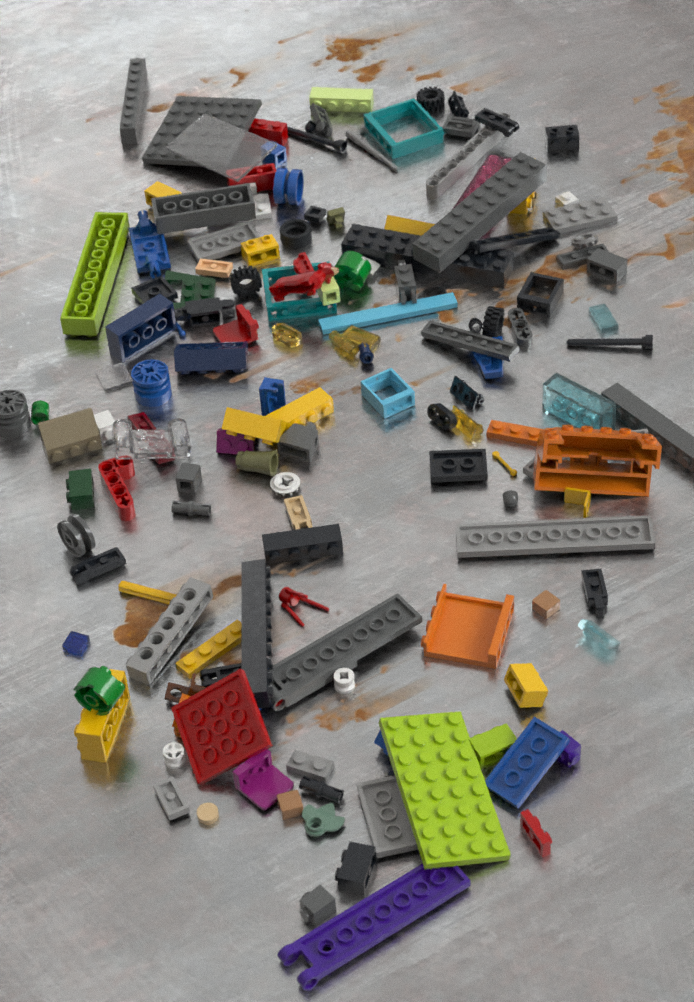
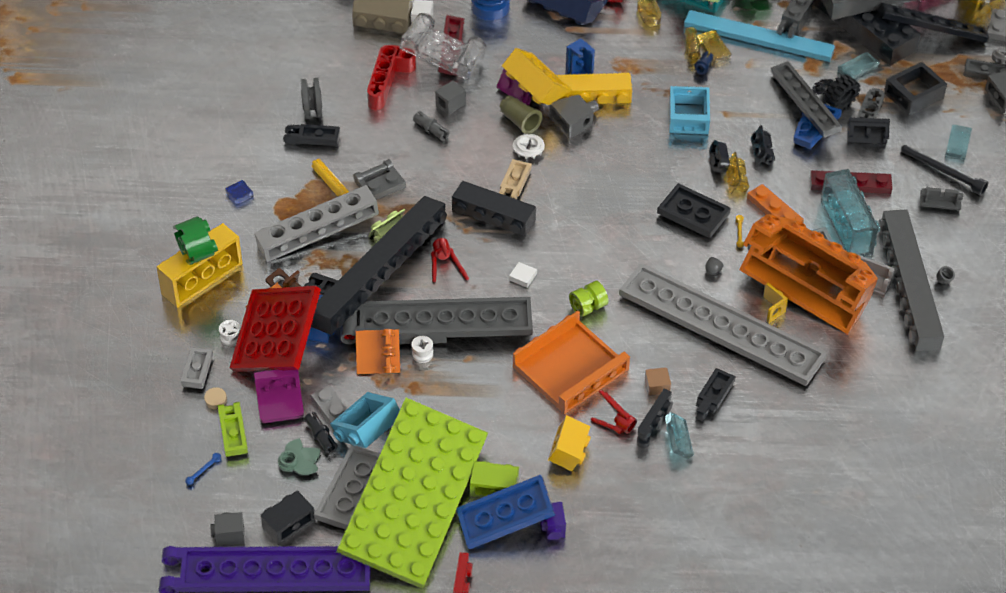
camera: 30 degrees right, 5 degrees up
dark green brick [66,468,95,511] -> none
yellow plate [175,619,242,679] -> none
medium nougat piece [277,790,303,820] -> none
none -> blue hinge [185,453,221,485]
none -> lime plate [218,402,248,457]
none -> medium azure window [330,392,400,448]
none -> dark grey plate [353,159,406,200]
none -> orange hinge [356,329,400,374]
none -> yellowish green hinge [368,209,405,243]
none -> white tile [509,262,537,288]
none -> lime wheel [569,281,609,317]
none -> red plant [591,389,637,435]
none -> black plate [637,388,673,448]
none -> dark red plate [810,170,893,194]
none -> clear light blue tile [837,52,880,80]
none -> black hinge [847,117,890,144]
none -> dark grey hinge [920,186,963,210]
none -> dark grey hinge [936,266,955,284]

